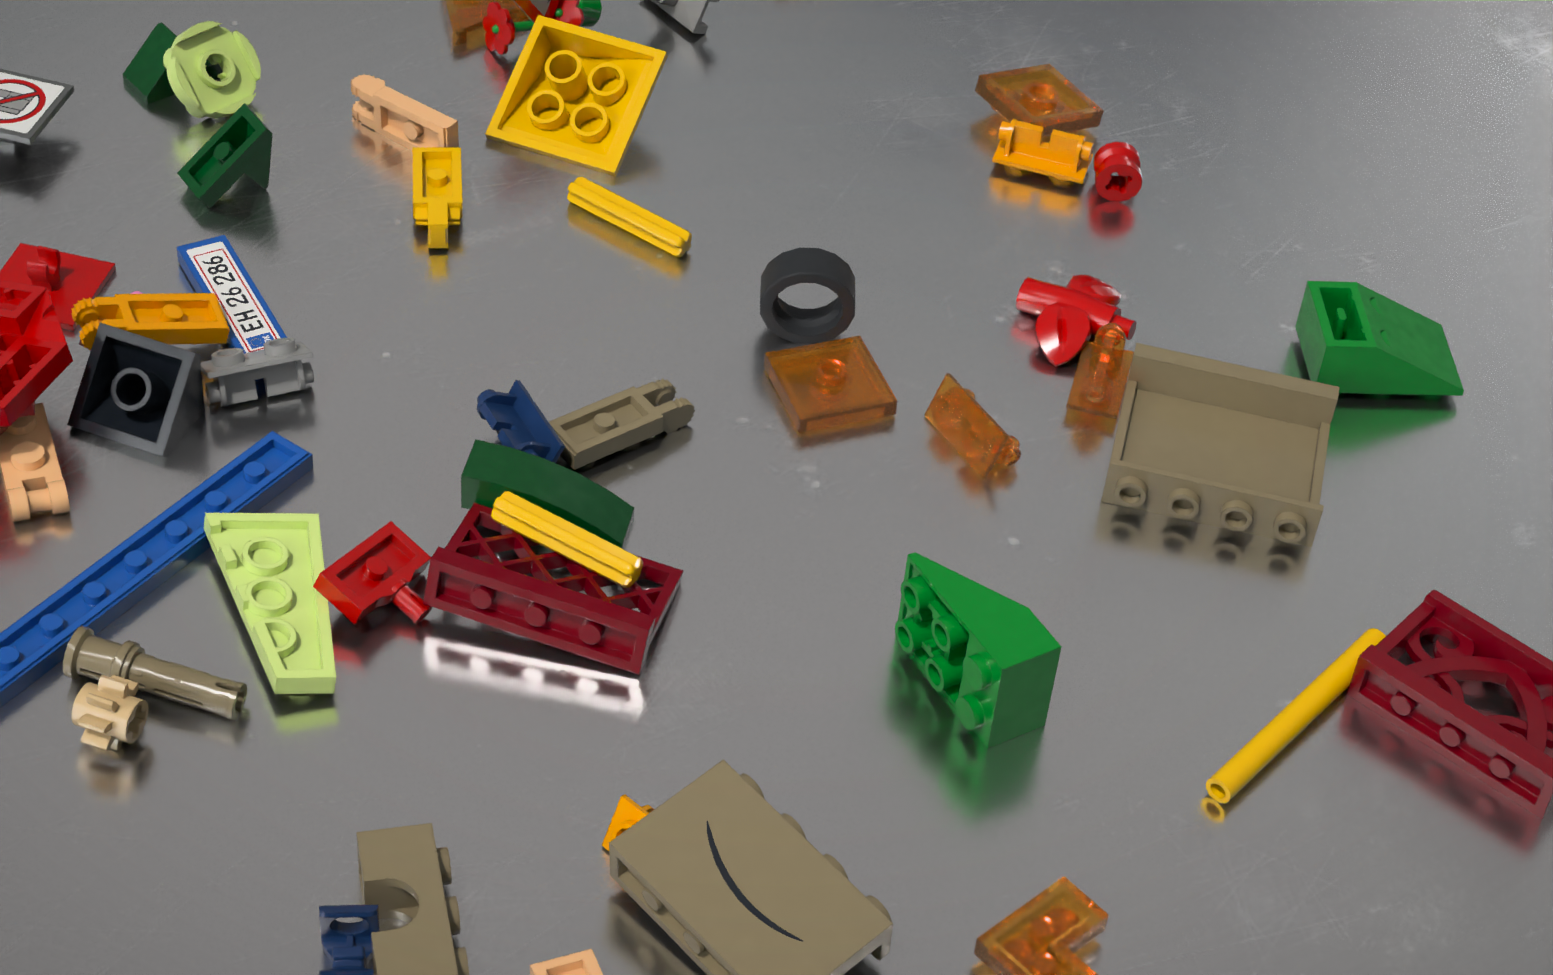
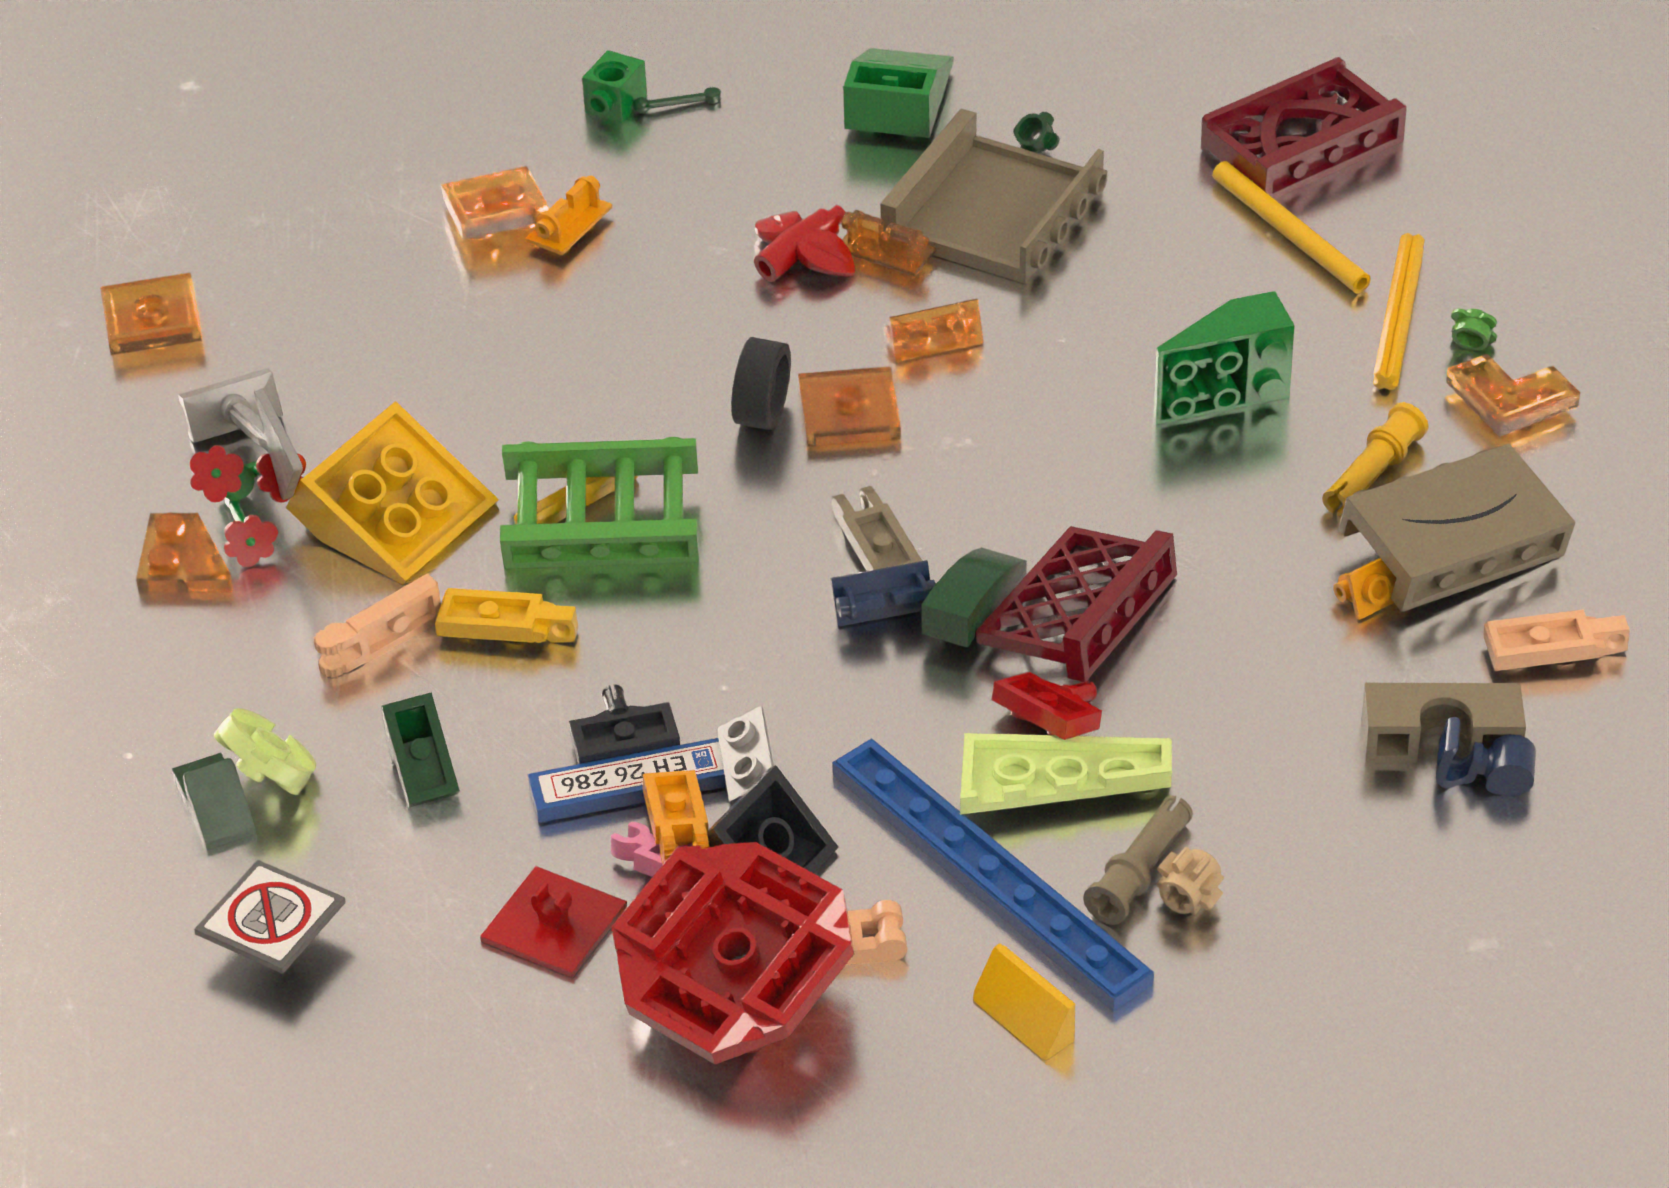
camera: 70 degrees left, 0 degrees up
yellow axle [491,491,643,588] -> none
red wheel [1093,142,1143,202] -> none
none -> bright green fence [500,437,699,569]
none -> black plate [569,684,680,764]
none -> green brick [582,50,647,123]
none -> dark green hinge [633,87,721,114]
none -> dark green plate [1013,112,1060,153]
none -> yellow pin [1322,402,1429,517]
none -> yellow axle [1373,232,1425,391]
none -> bright green plate [1451,308,1497,350]

